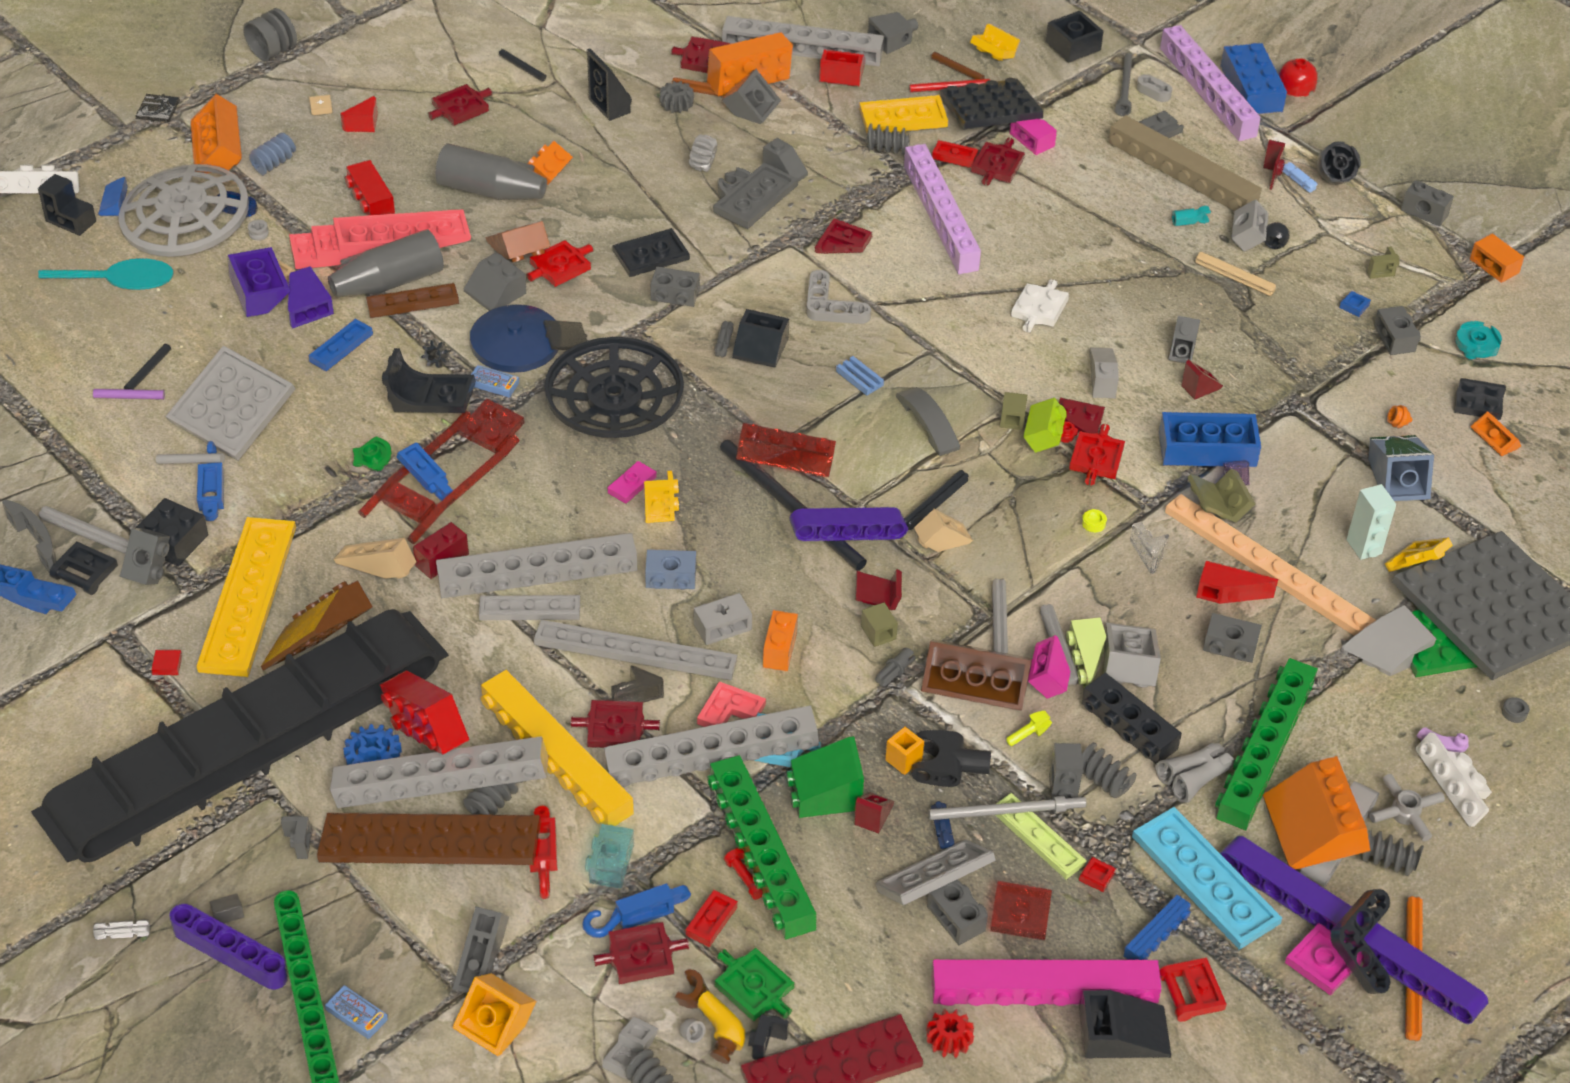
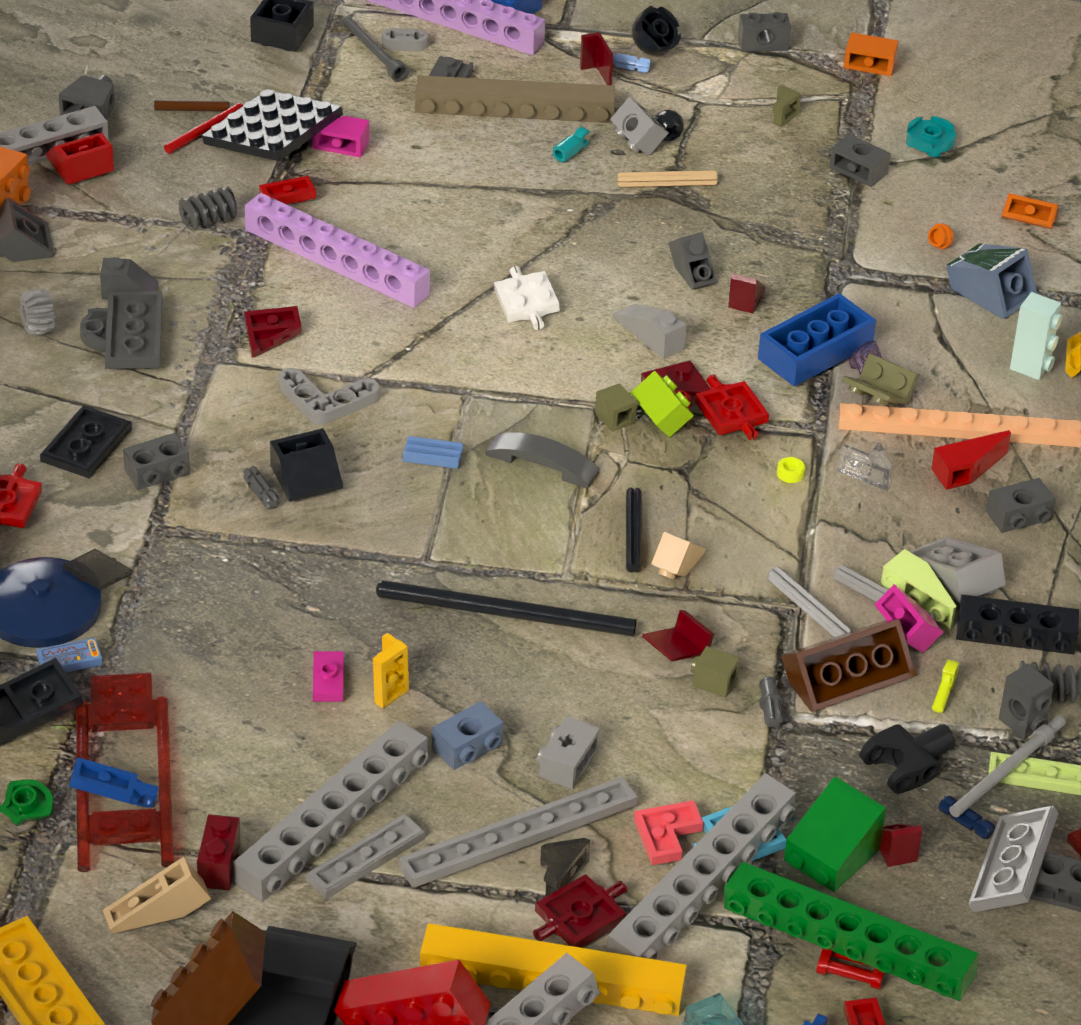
camera: 40 degrees left, 5 degrees down
black dish [545,337,684,438] -> none
clear red slope [736,423,836,477] -> none
orange brick [763,610,798,671] -> none
dark purple beam [789,507,908,541] -> none
yellow plate [859,95,948,133] -> none
light orange brick [885,727,924,775] -> none
yellow bracket [970,24,1020,61] -> none
dark red plate [971,137,1025,186] -> none
blue tile [1339,291,1371,317] -> none
black bracket [1454,378,1506,420] -> none

